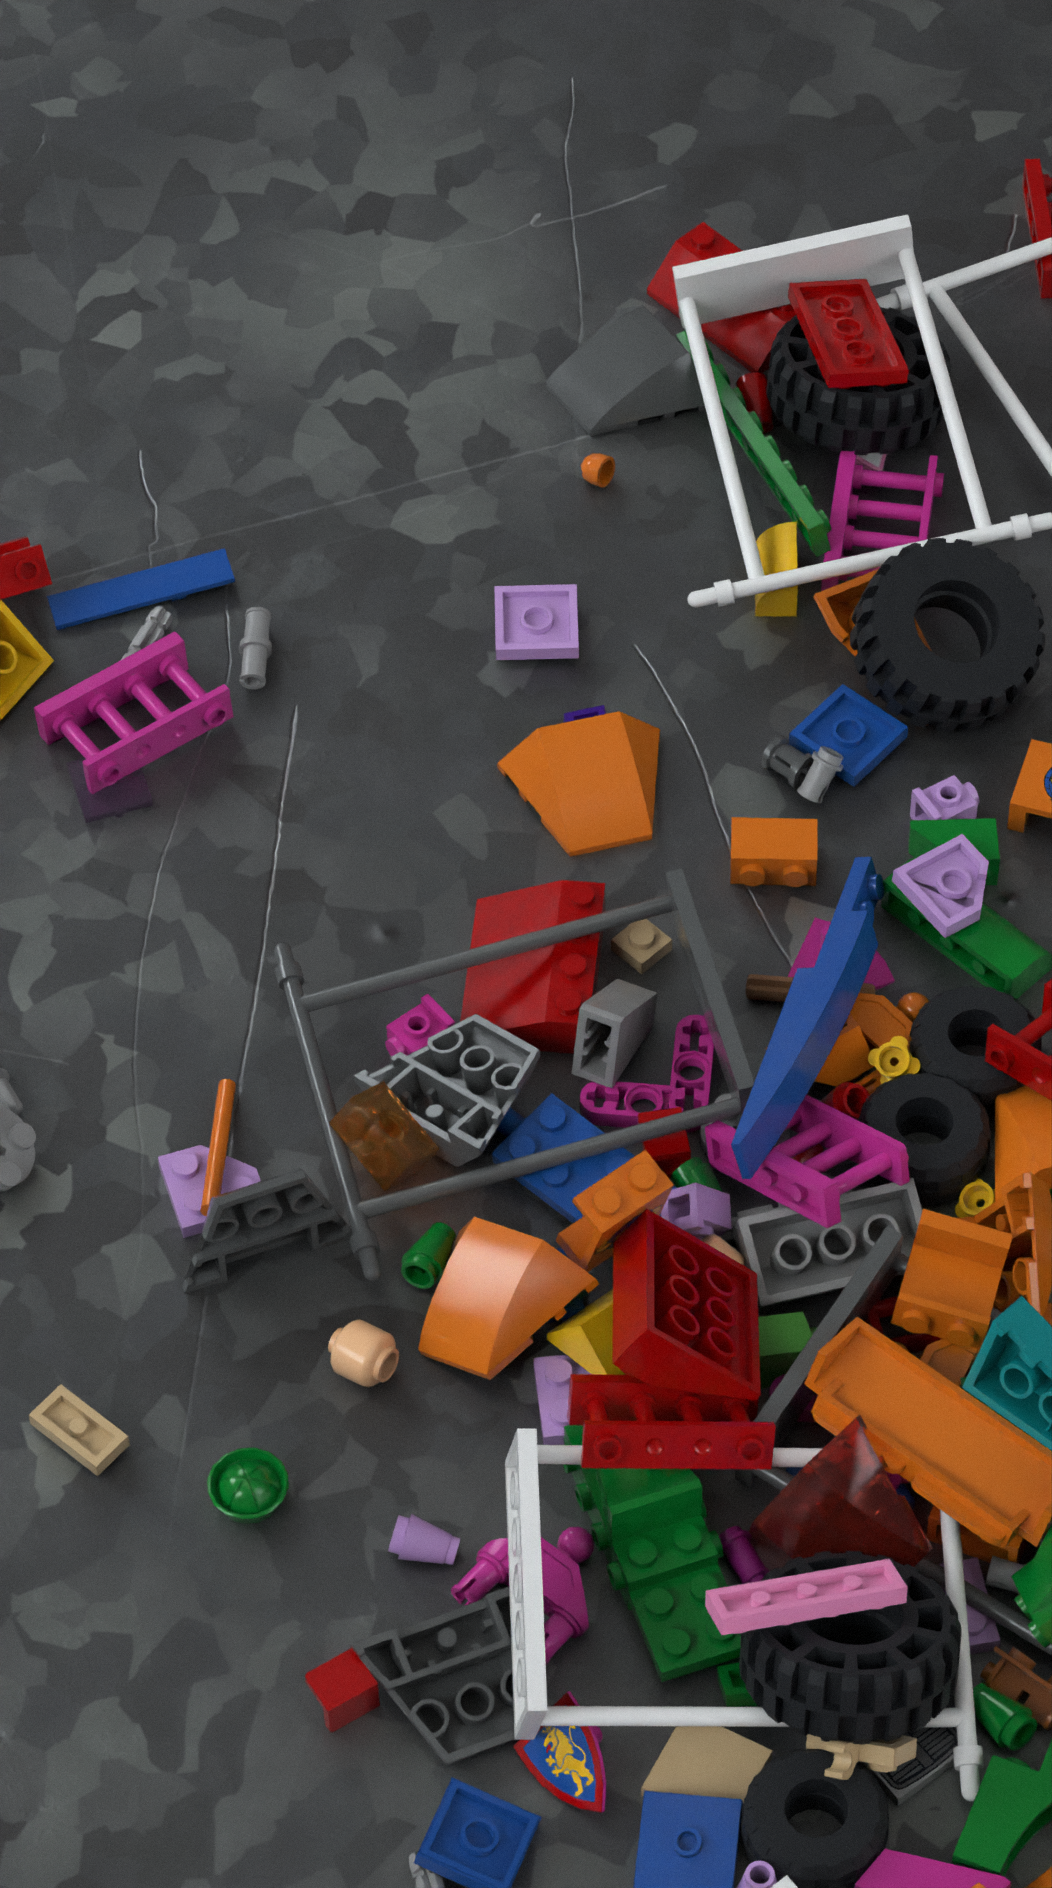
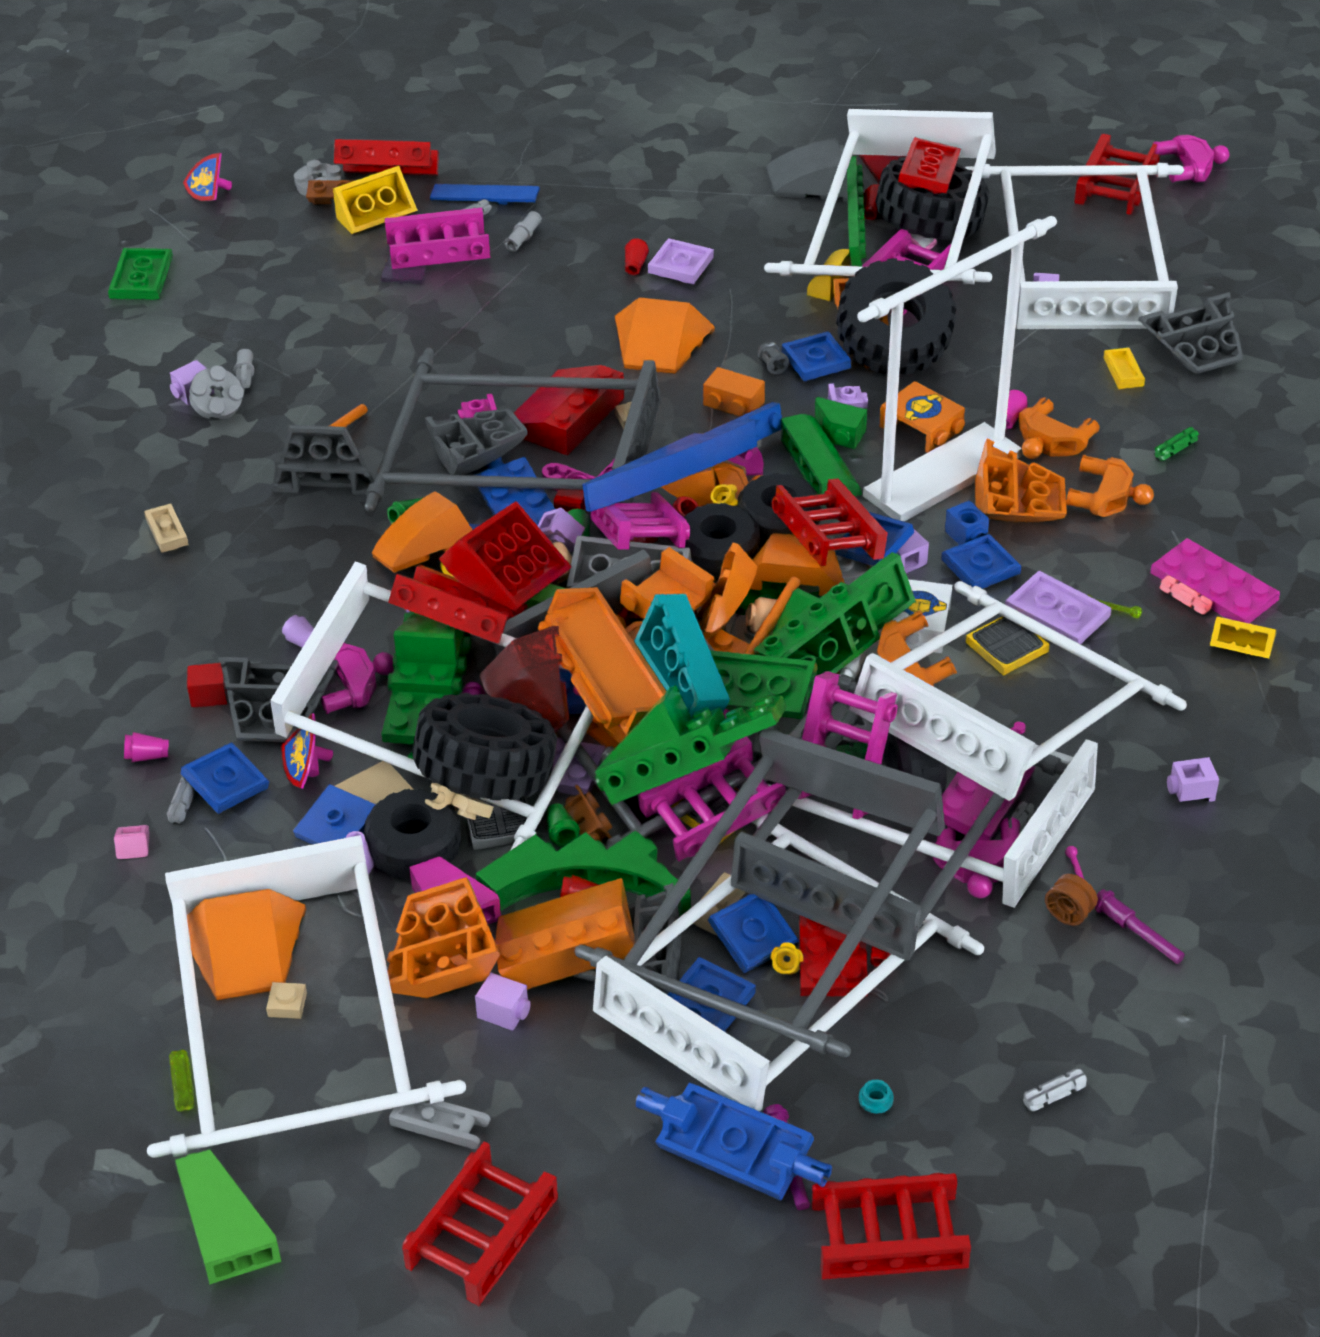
camera: 25 degrees right, 10 degrees down
green hat [207,1447,289,1524] -> none
light nougat head [328,1319,399,1388] -> none
clear orange brick [329,1081,439,1192] -> none
orange panel [555,1150,674,1272] -> none
light grey slope [571,979,658,1088] -> none
orange hinge [581,453,615,488] -> none
bright pink plate [705,1559,908,1635] -> none
light grey pin [797,746,844,803] -> none
lavender plate [892,834,989,938] -> none
none -> dark pink cone [124,732,169,762]
none -> red cone [625,238,649,275]

